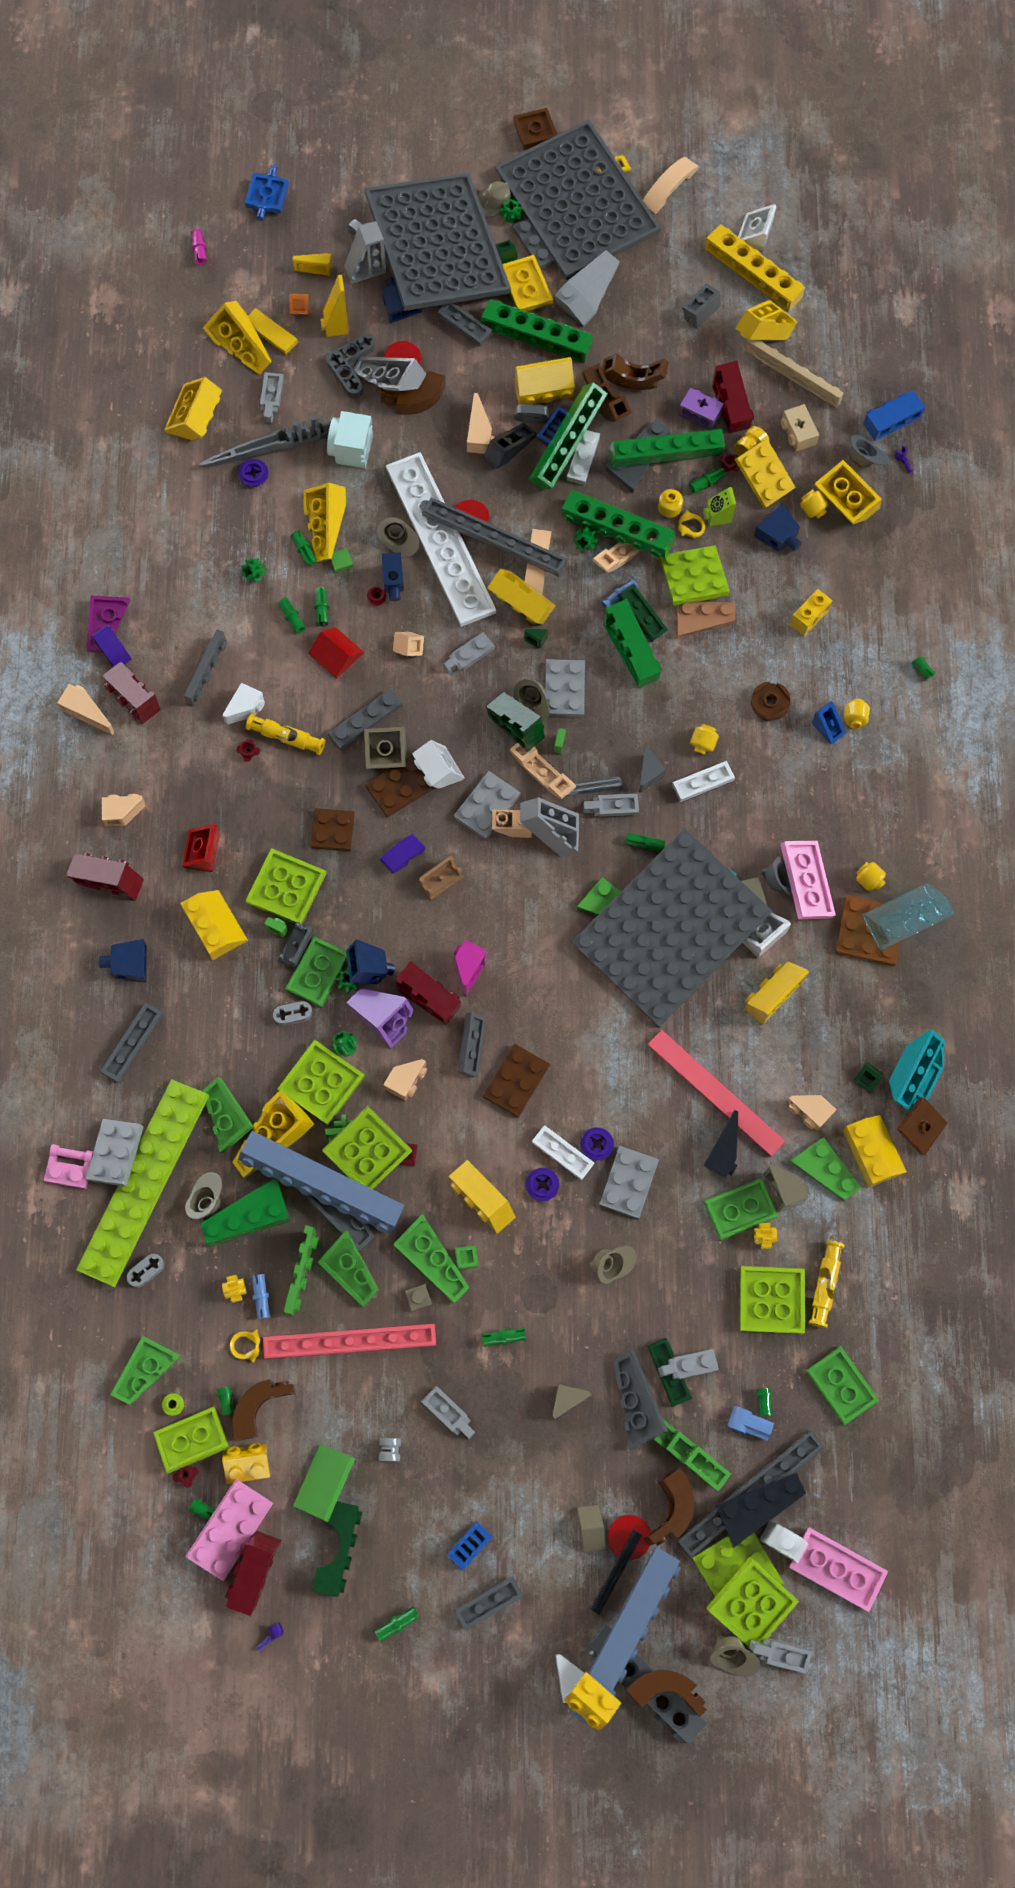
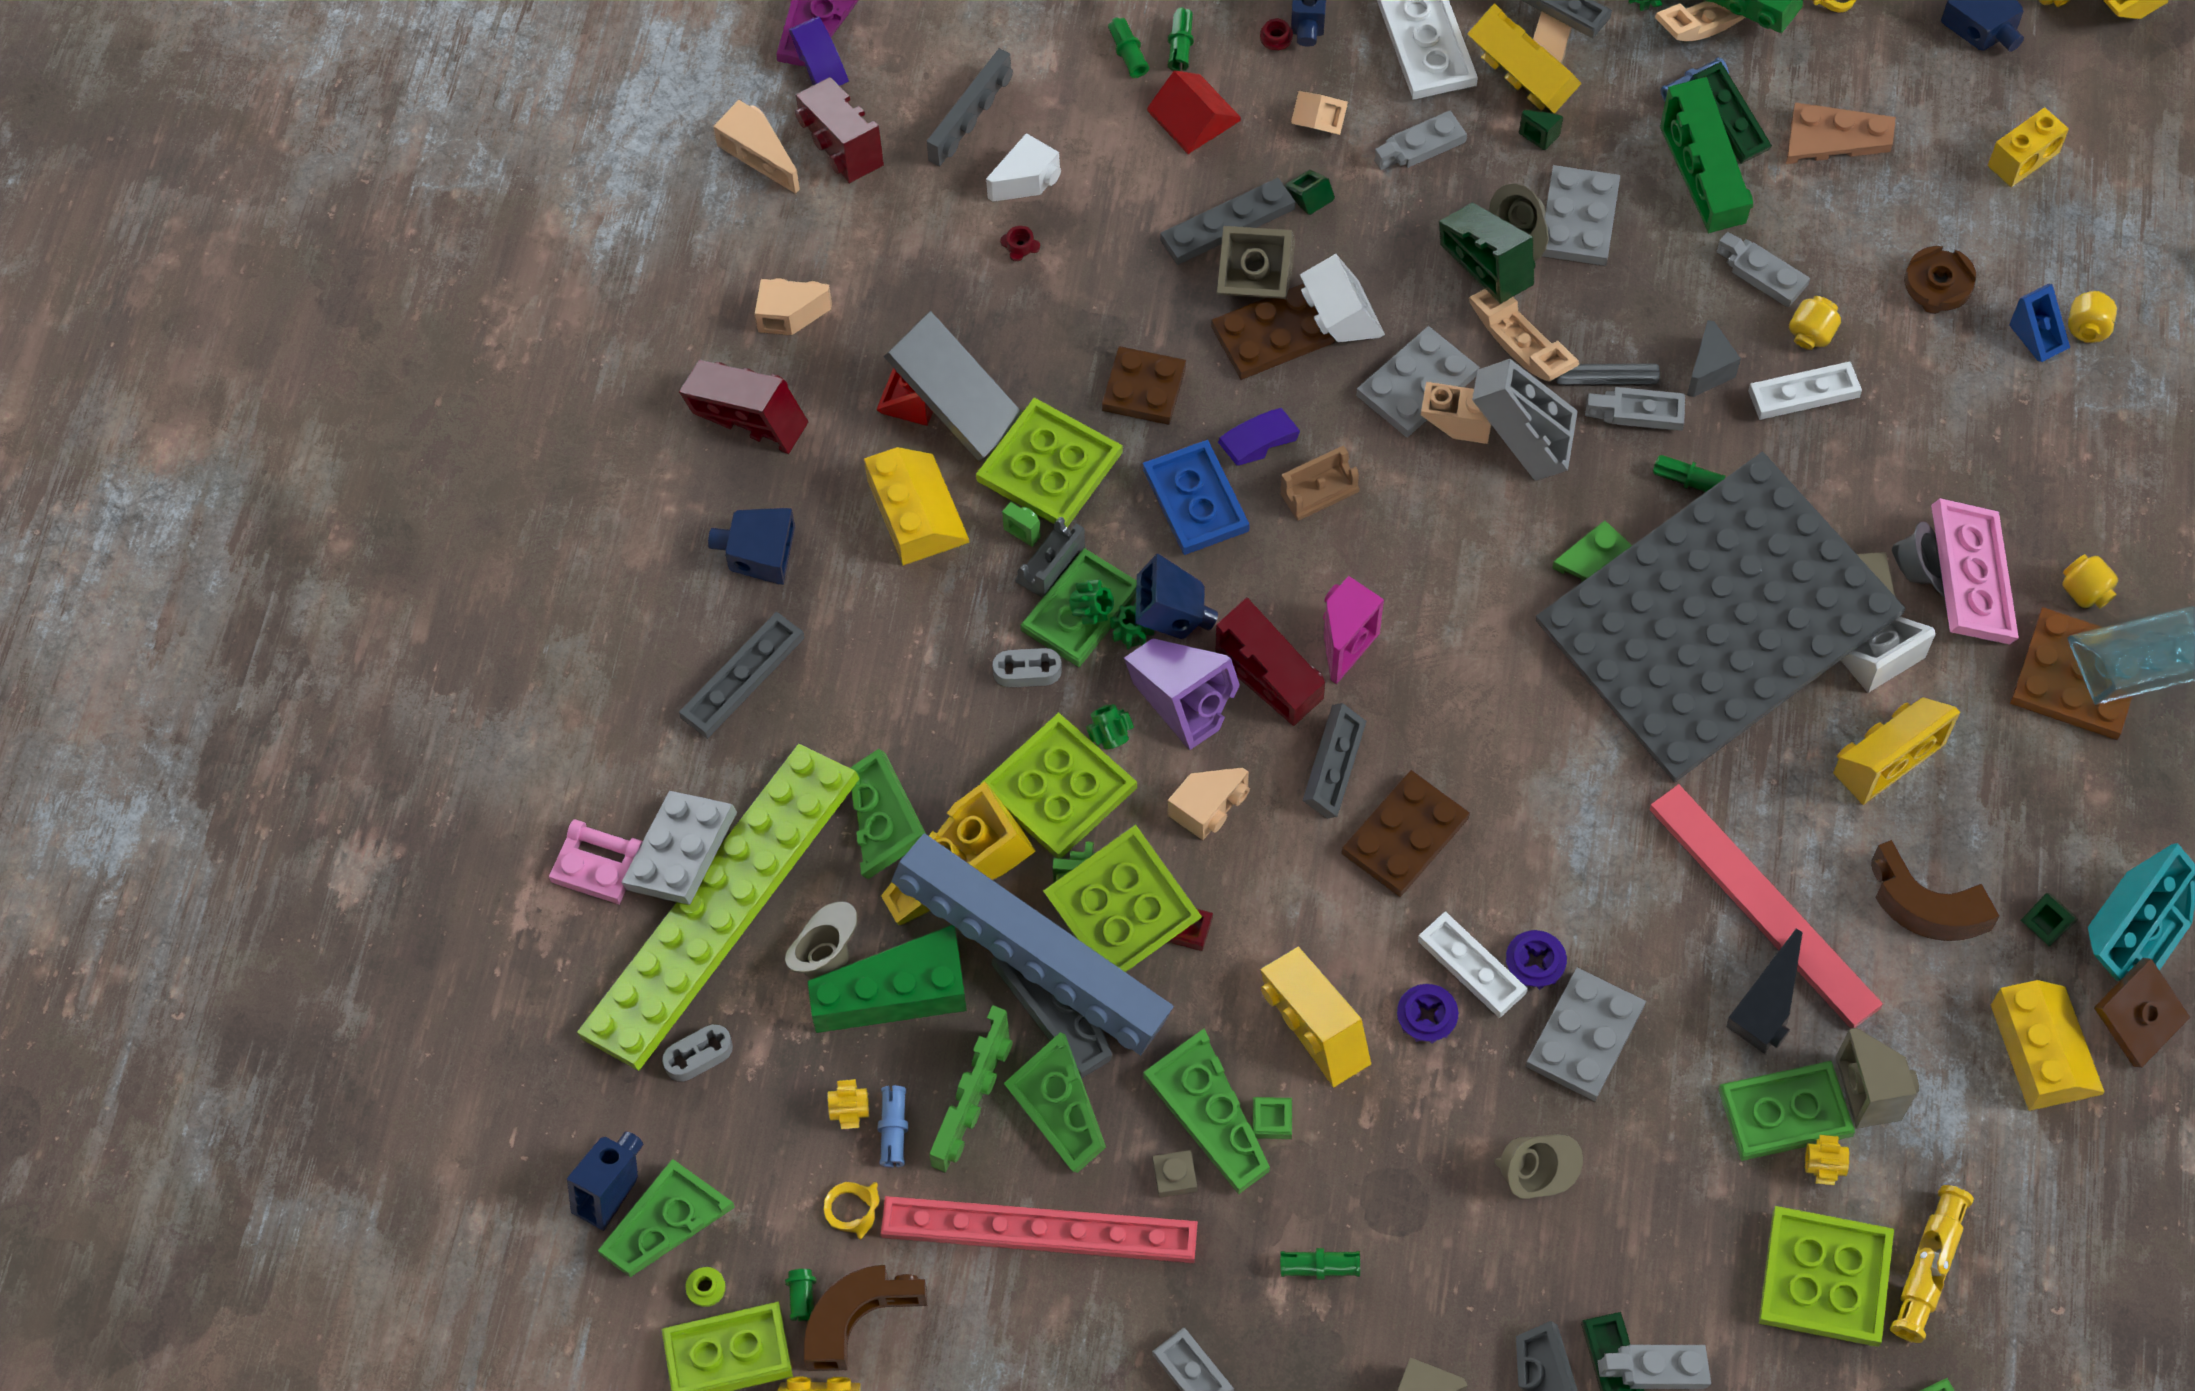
camera: 15 degrees right, 10 degrees down
yellow piece [245,713,326,756] -> none
bright green tile [553,728,566,755] -> none
lime plate [660,545,730,606] -> none
light nougat slope [786,1095,837,1131] -> none
bright green wing [790,1137,861,1201] -> none
none -> dark blue torso [567,1131,643,1231]
none -> tile [883,311,1022,461]
none -> green gear [1069,579,1114,625]
none -> blue plate [1143,440,1250,555]
none -> dark green slope [1285,170,1335,215]
none -> light grey hinge [1717,232,1810,307]
none -> reddish brown arch [1871,840,2000,941]

